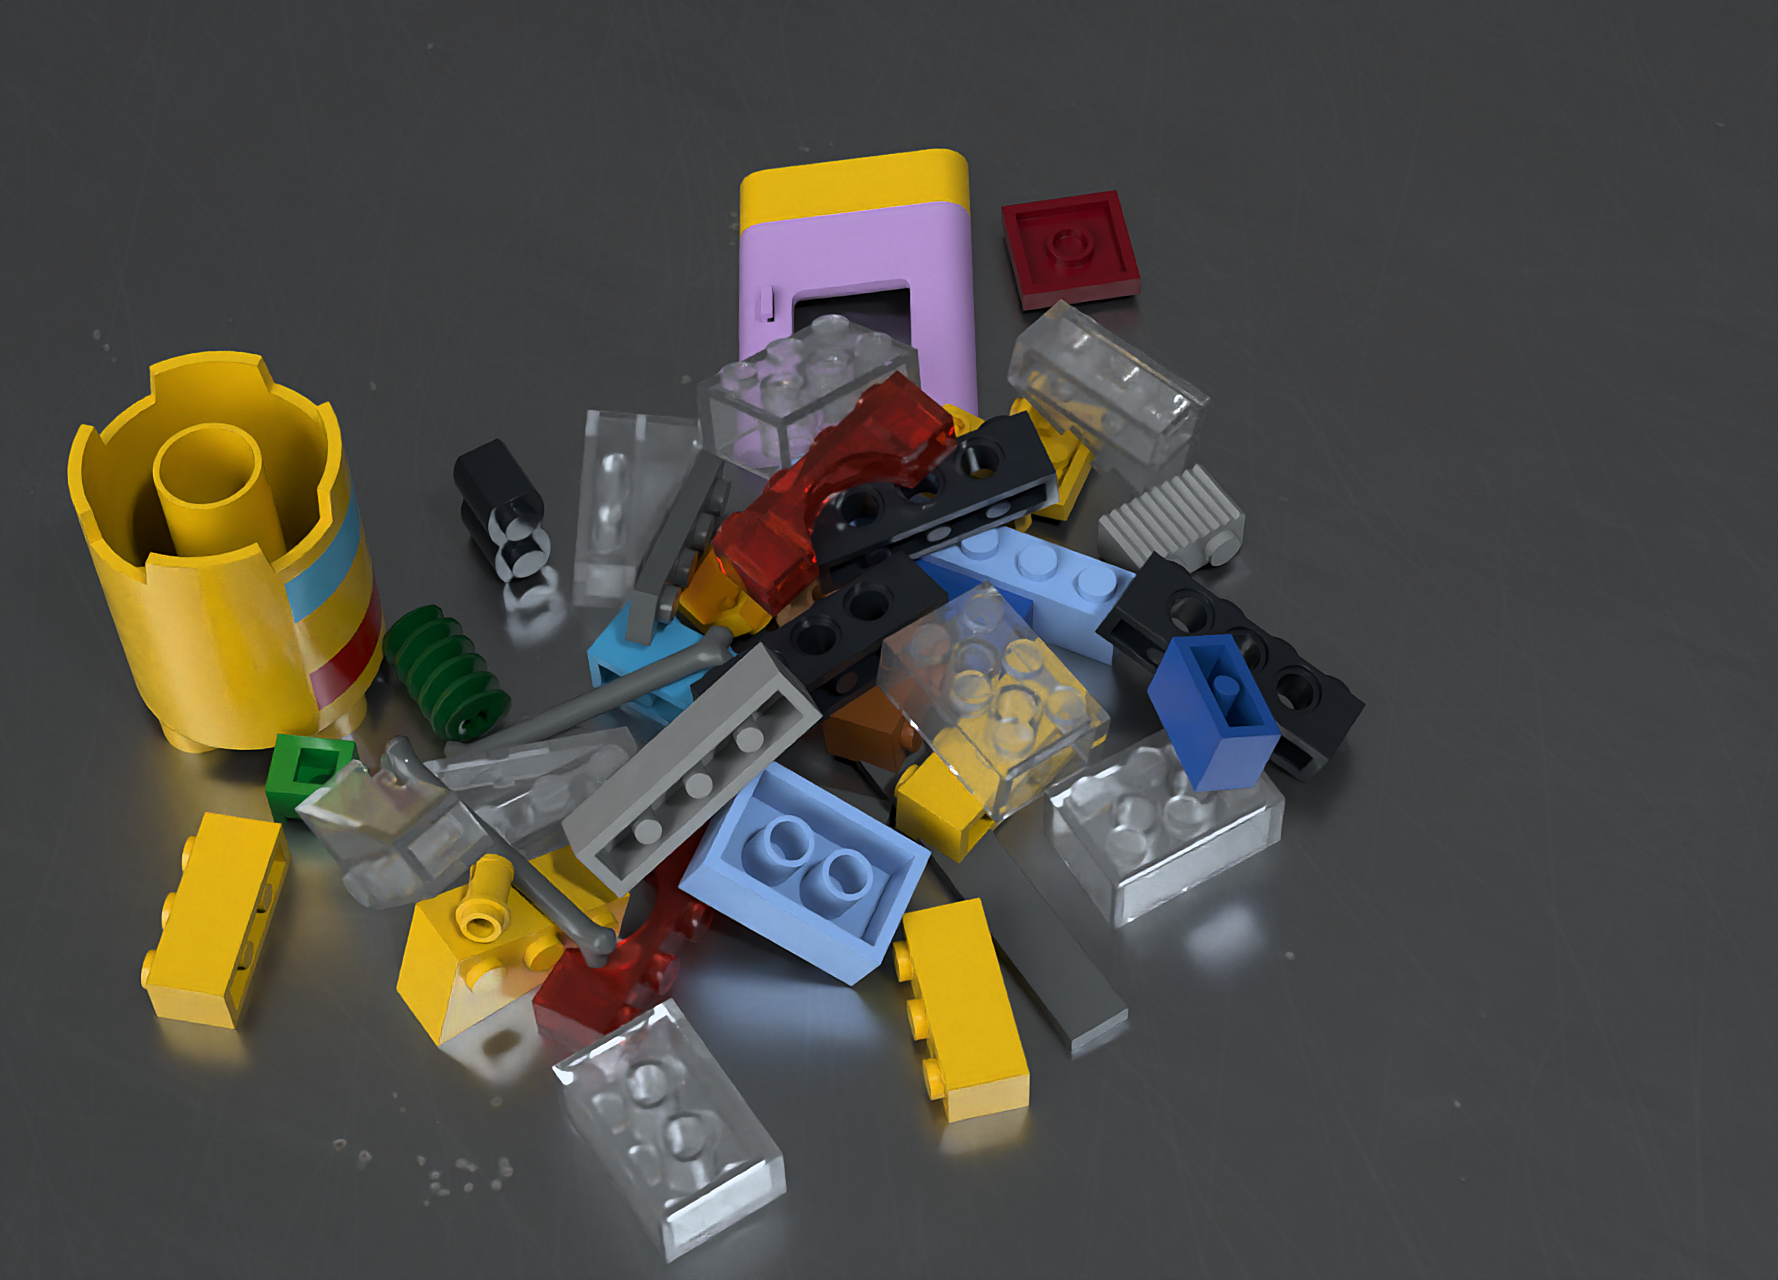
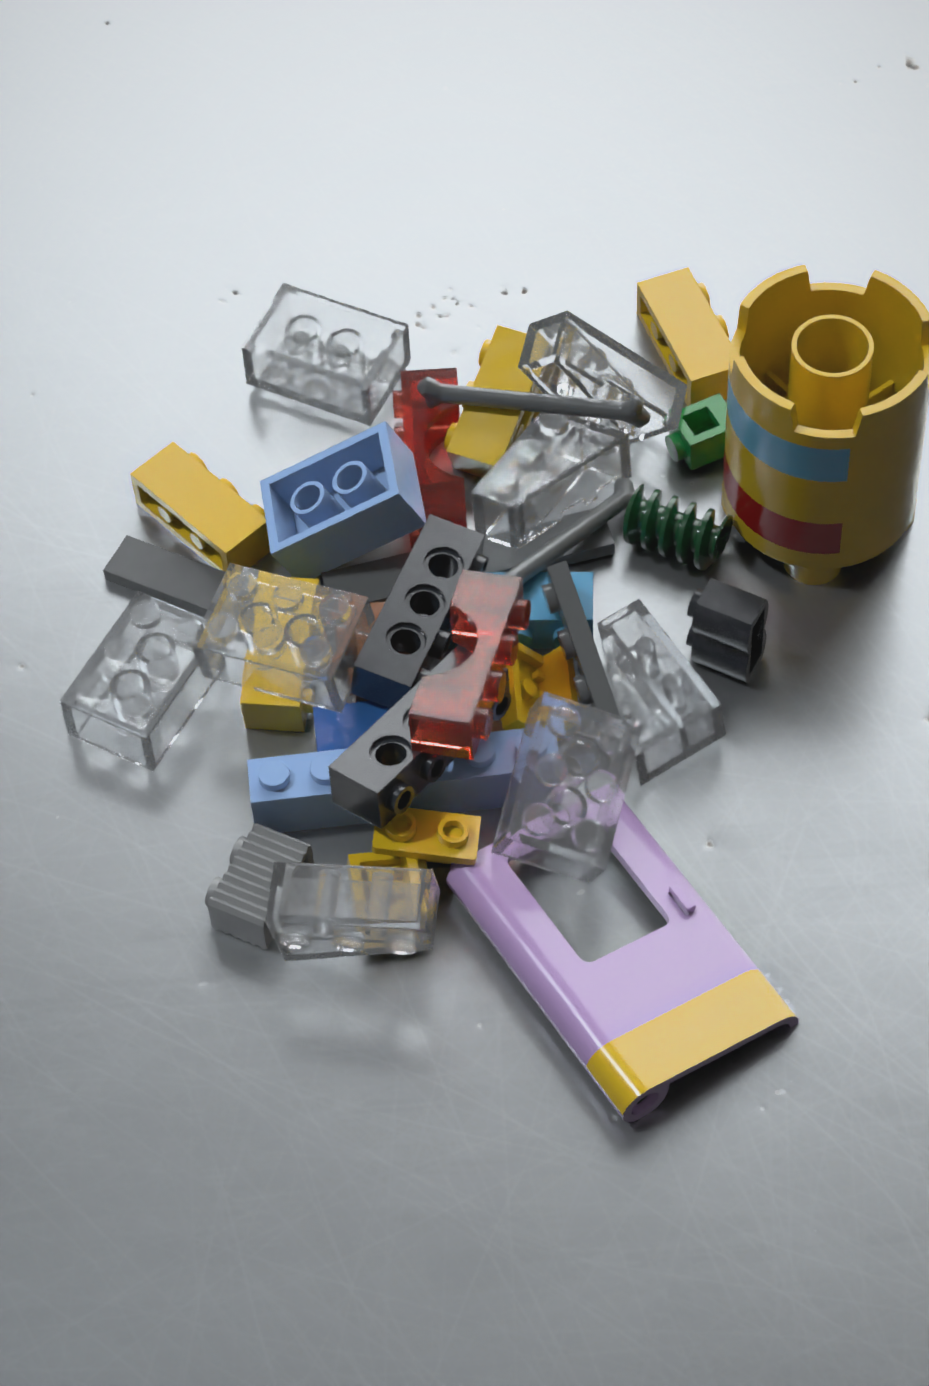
camera: 150 degrees right, 0 degrees up
yellow pin [455,854,515,943] -> none
light grey brick [561,641,823,899] -> none
dark red plate [1001,190,1141,311] -> none
black brick [1095,551,1366,785] -> none
blue brick [1147,634,1282,792] -> none

